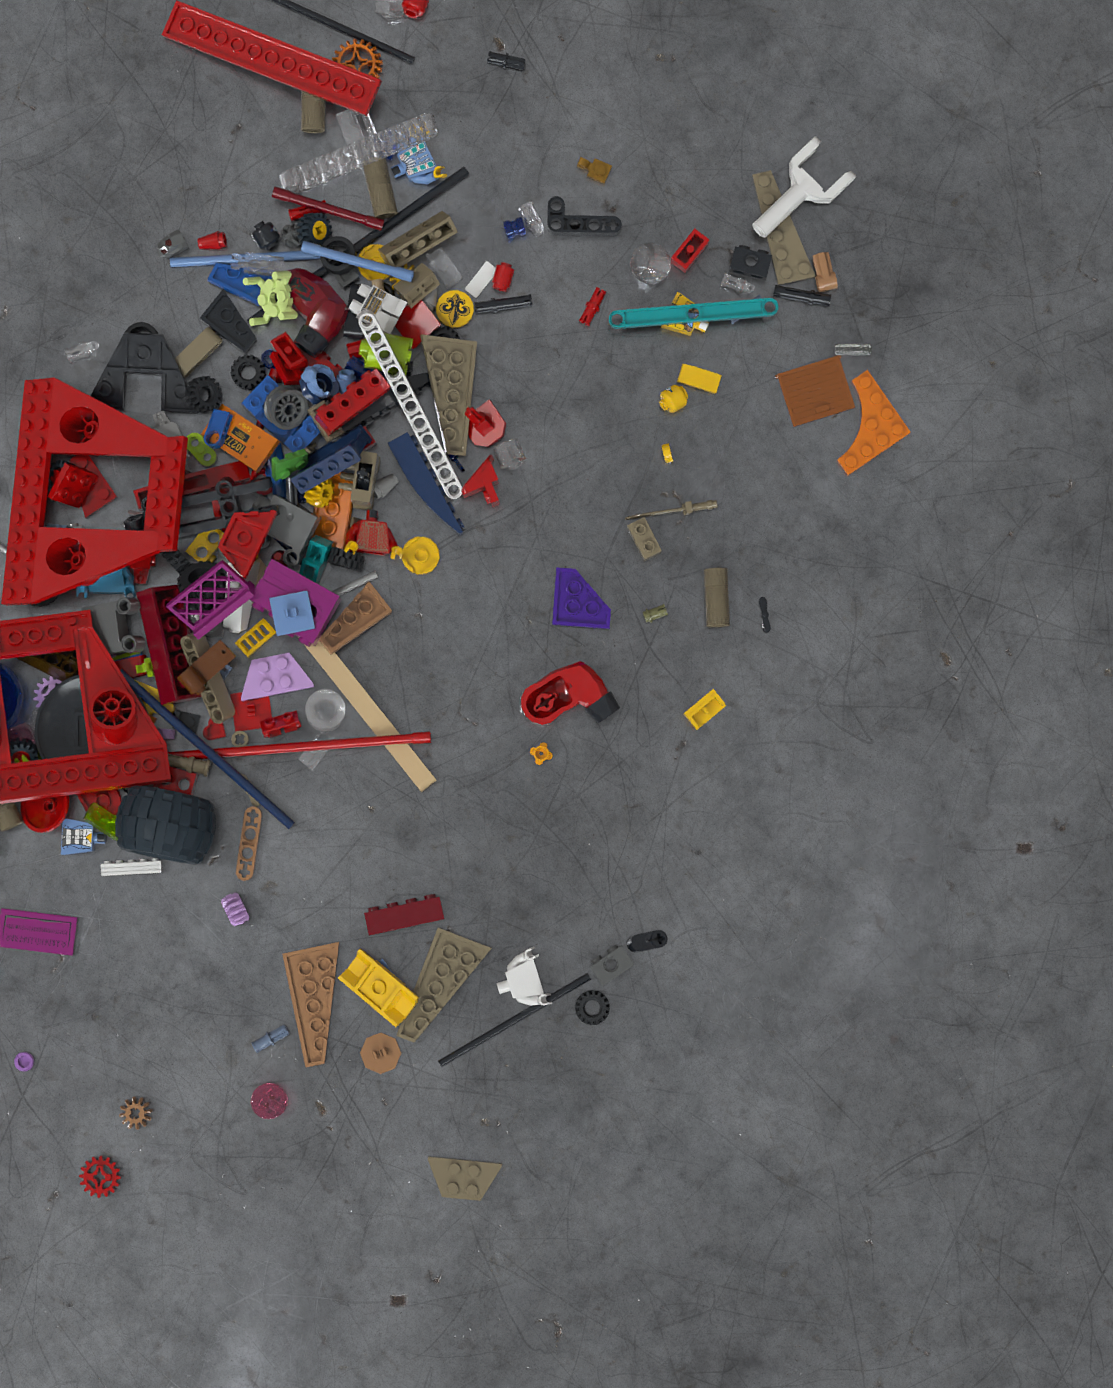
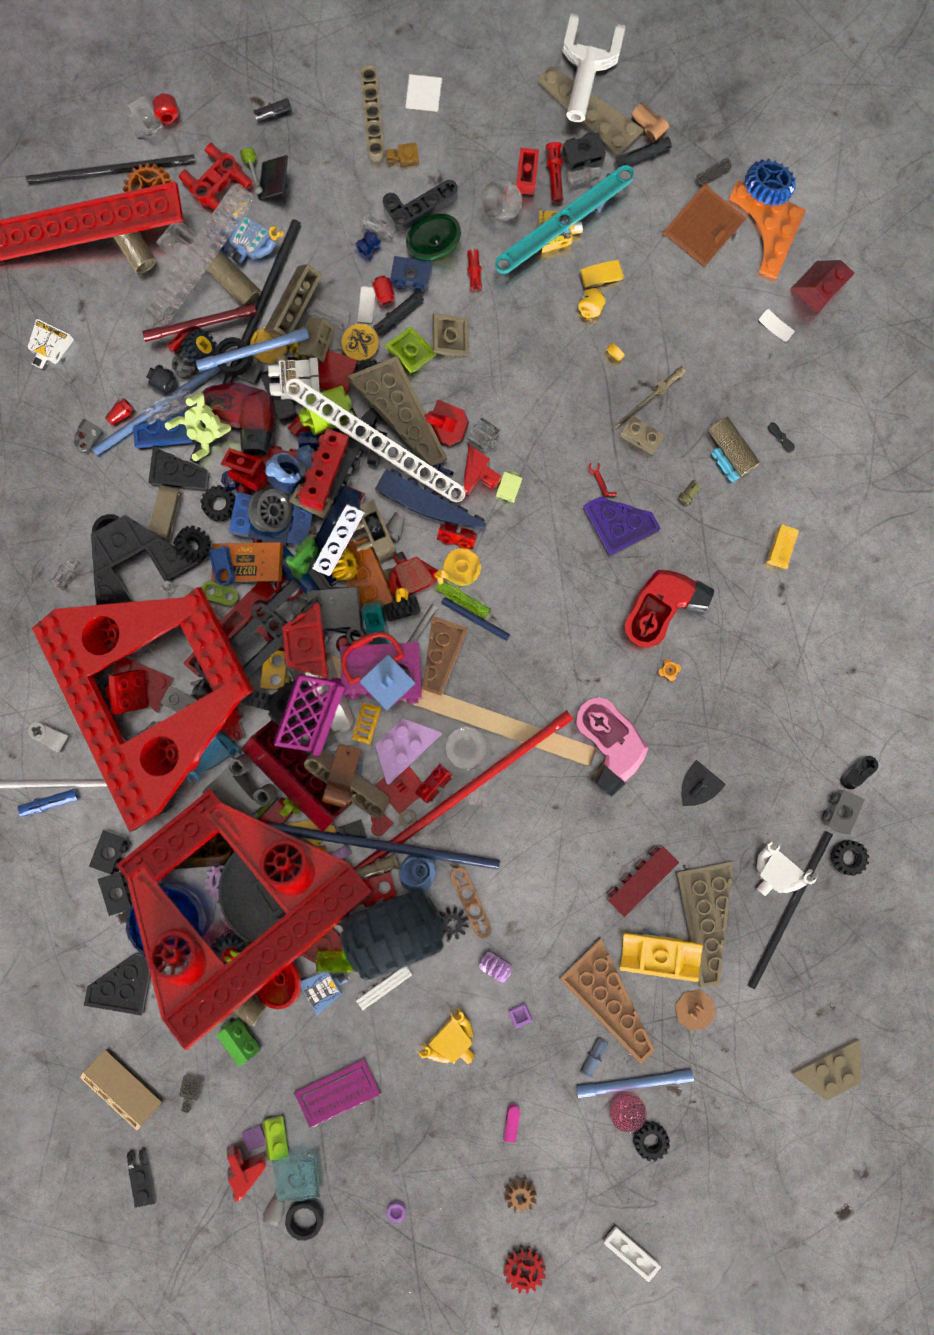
camera: 35 degrees left, 0 degrees up
none -> white torso [28,319,74,369]
none -> light grey brick [160,686,197,712]
none -> red piece [178,142,253,217]
none -> hinge [240,148,262,194]
none -> black piece [258,155,288,199]
none -> red piece [341,632,404,684]
none -> dark tan beam [360,65,385,162]
none -> black beam [367,430,387,467]
none -> lime slope [384,326,436,373]
none -> dark blue brick [390,256,432,291]
none -> medium blue hair [399,856,436,892]
none -> white sticker [405,74,442,112]
none -> dark green dish [406,213,461,260]
none -> yellow torso [416,1007,476,1064]
none -> dark tan slope [432,313,469,356]
none -> clear neon green pin [435,580,491,619]
none -> red hinge [437,523,478,550]
none -> black gear [439,907,469,940]
none -> dark blue bar [441,597,511,641]
none -> yellowish green brick [496,471,522,503]
none -> dark pink bar [503,1104,520,1143]
none -> medium lavender tile [507,1002,533,1029]
none -> red pin [545,142,564,203]
none -> medium blue piece [576,1069,694,1098]
none -> bright pink piece [577,697,648,797]
none -> red piece [588,463,617,497]
none -> white plate [603,1226,661,1282]
none -> black tyre [633,1122,670,1162]
none -> black shield [681,760,726,806]
none -> medium azure axle [711,447,740,482]
none -> blue gear [744,158,796,207]
none -> white sticker [759,309,795,342]
none -> dark red slope [791,260,855,314]

